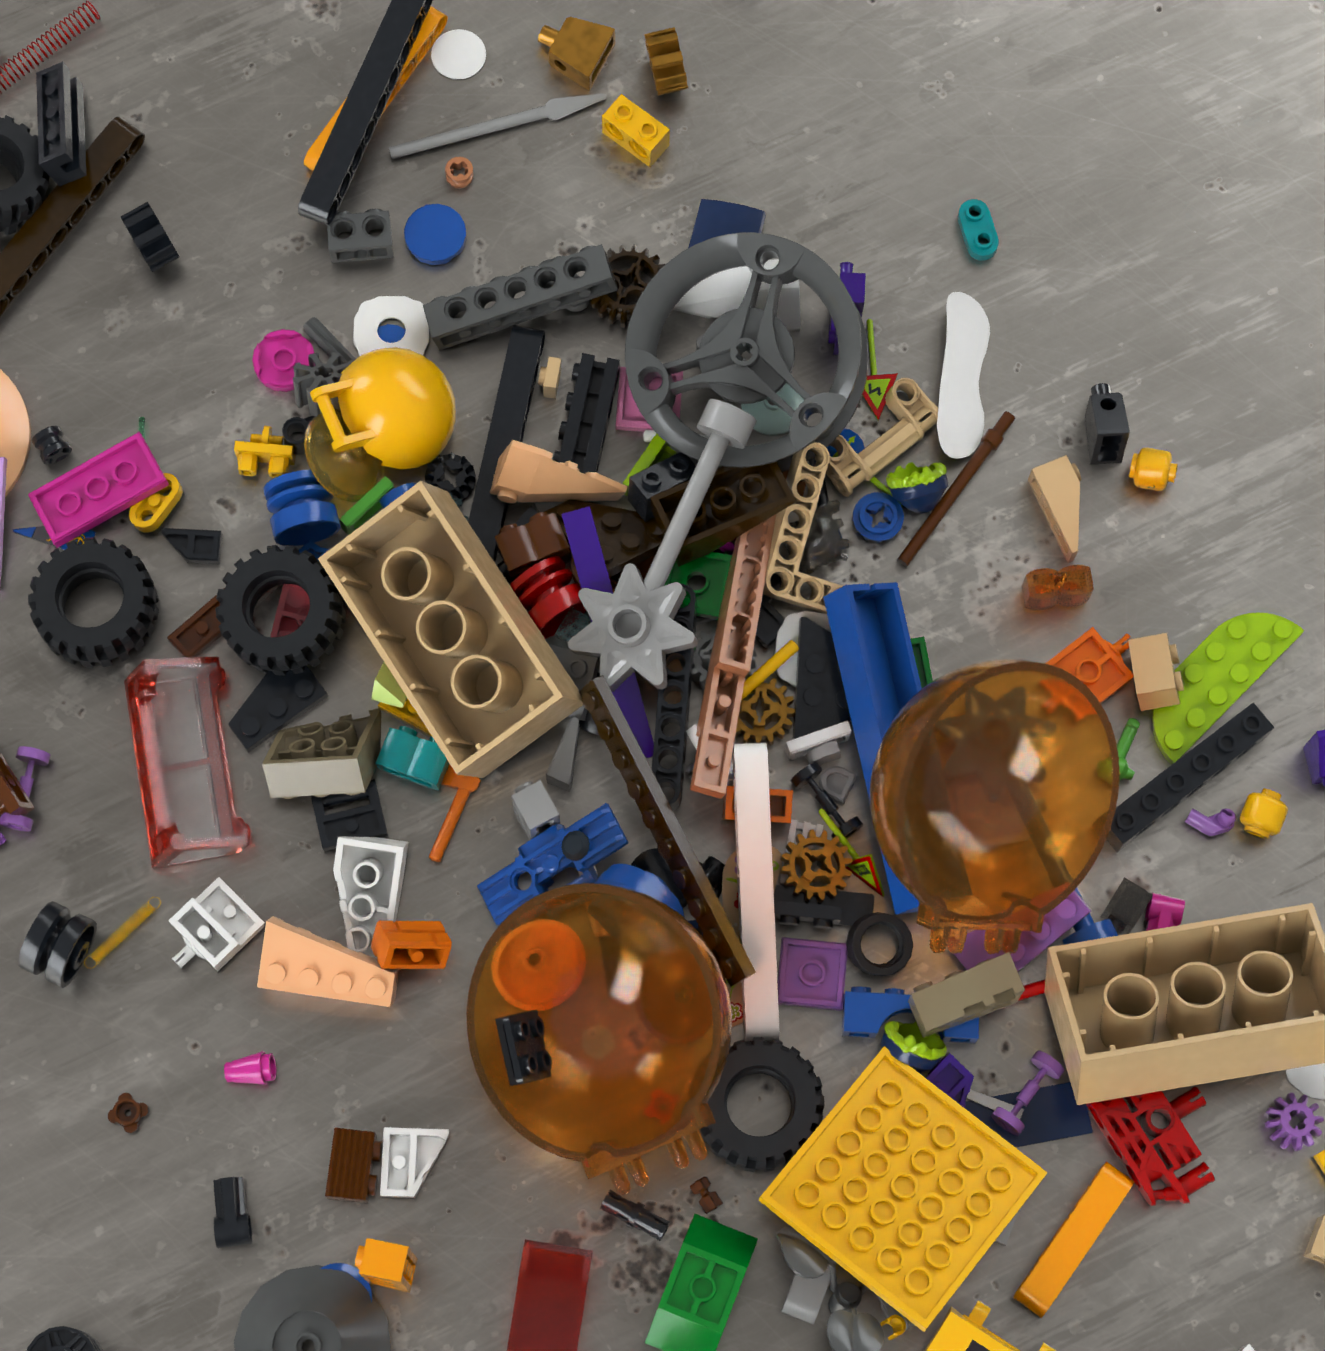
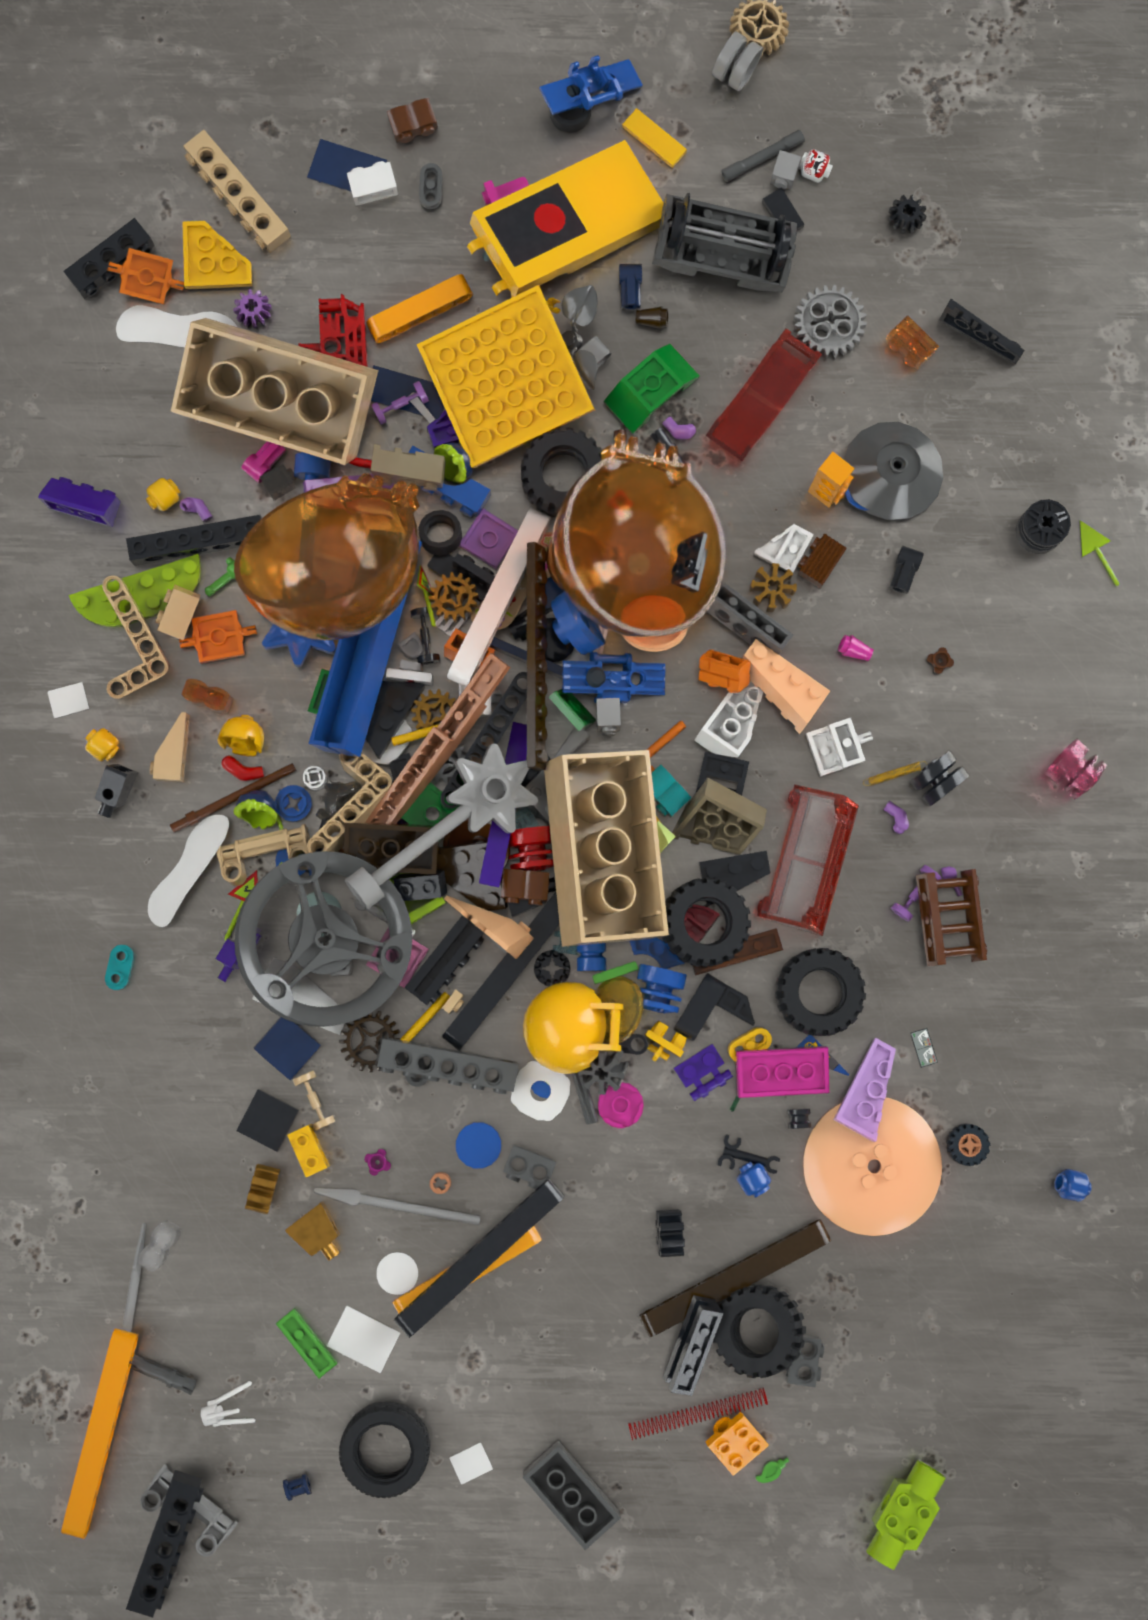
camera: 155 degrees left, 10 degrees up
none -> white sticker [48,682,89,718]
none -> tan beam [102,576,170,699]
none -> yellow cylinder [217,715,264,757]
none -> red arm [221,755,264,781]
none -> black tile [236,1089,299,1152]
none -> tan wheel [293,1070,336,1131]
none -> white wheel [303,766,328,791]
none -> magenta plate [364,1149,391,1176]
none -> yellow bar [399,992,450,1042]
none -> dark blue tile [489,637,563,680]
none -> green tile [548,689,596,731]
none -> medium lavender arm [662,417,696,439]
none -> black beam [673,973,727,1041]
none -> dark purple plate [673,1044,733,1101]
none -> dark grey brick [701,580,793,655]
none -> black bar [717,1134,780,1174]
none -> blue head [737,1161,771,1198]
none -> pearl gold gear [749,563,797,612]
none -> medium lavender arm [883,801,909,834]

